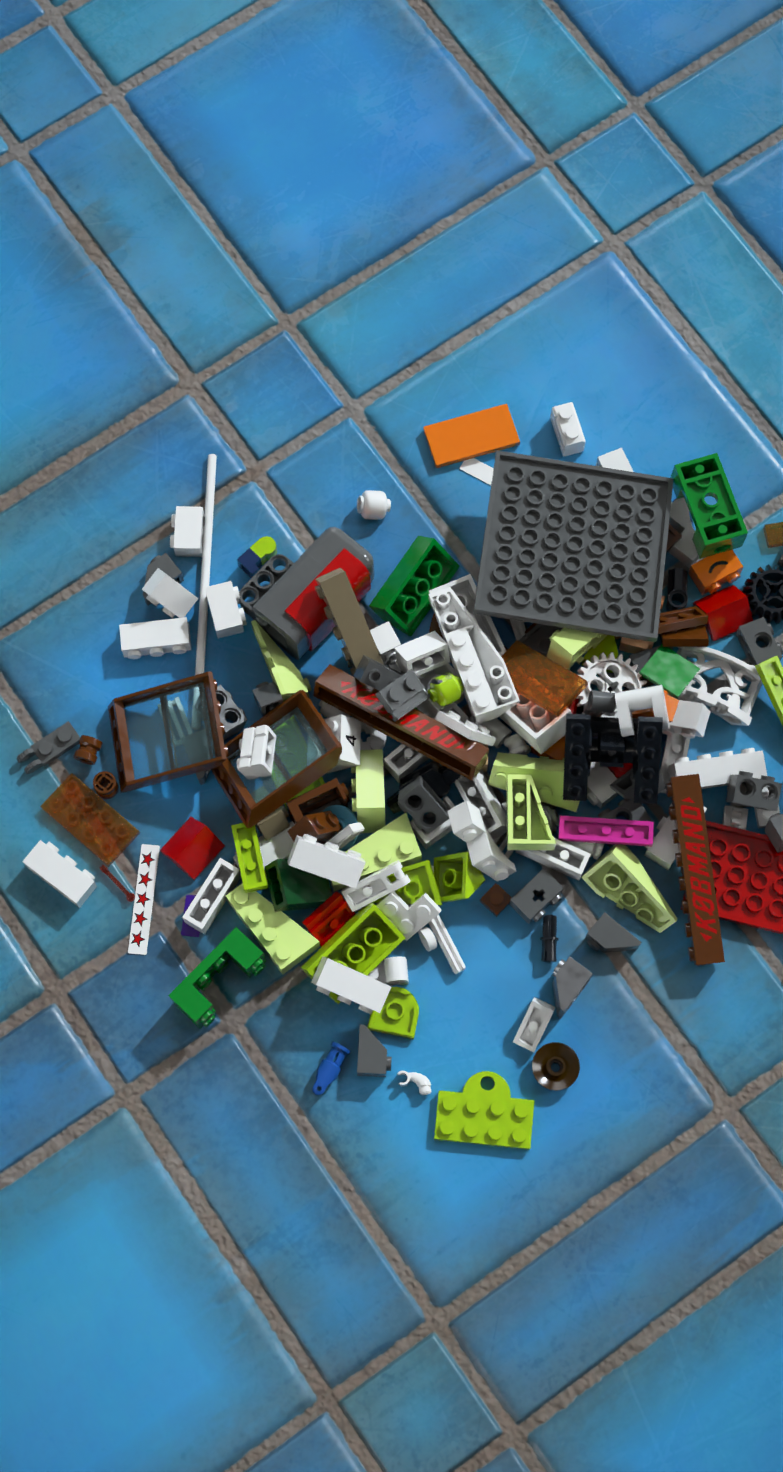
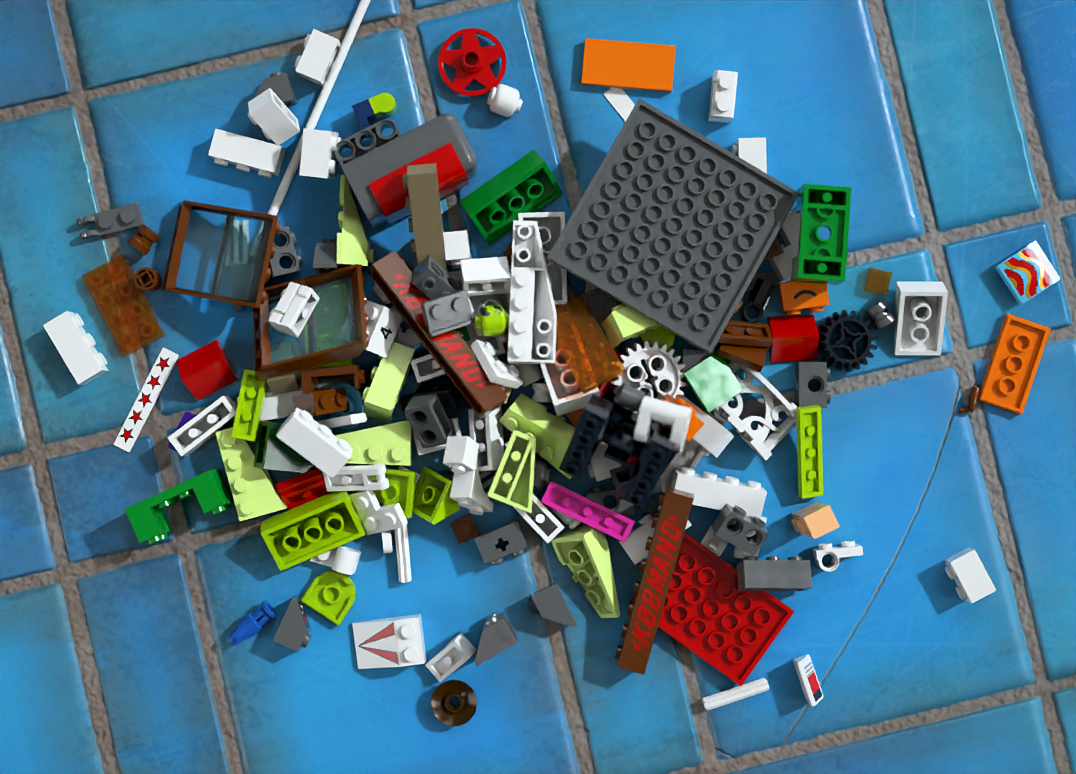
camera: 20 degrees right, 15 degrees up
clear red hinge [99,864,135,902] -> none
white brick [311,956,391,1014] -> none
white arm [397,1071,431,1095] -> none
lime plate [434,1071,534,1150] -> none
black axle [540,915,559,962] -> none
none -> white slope [352,614,427,669]
none -> red wheel [438,28,506,97]

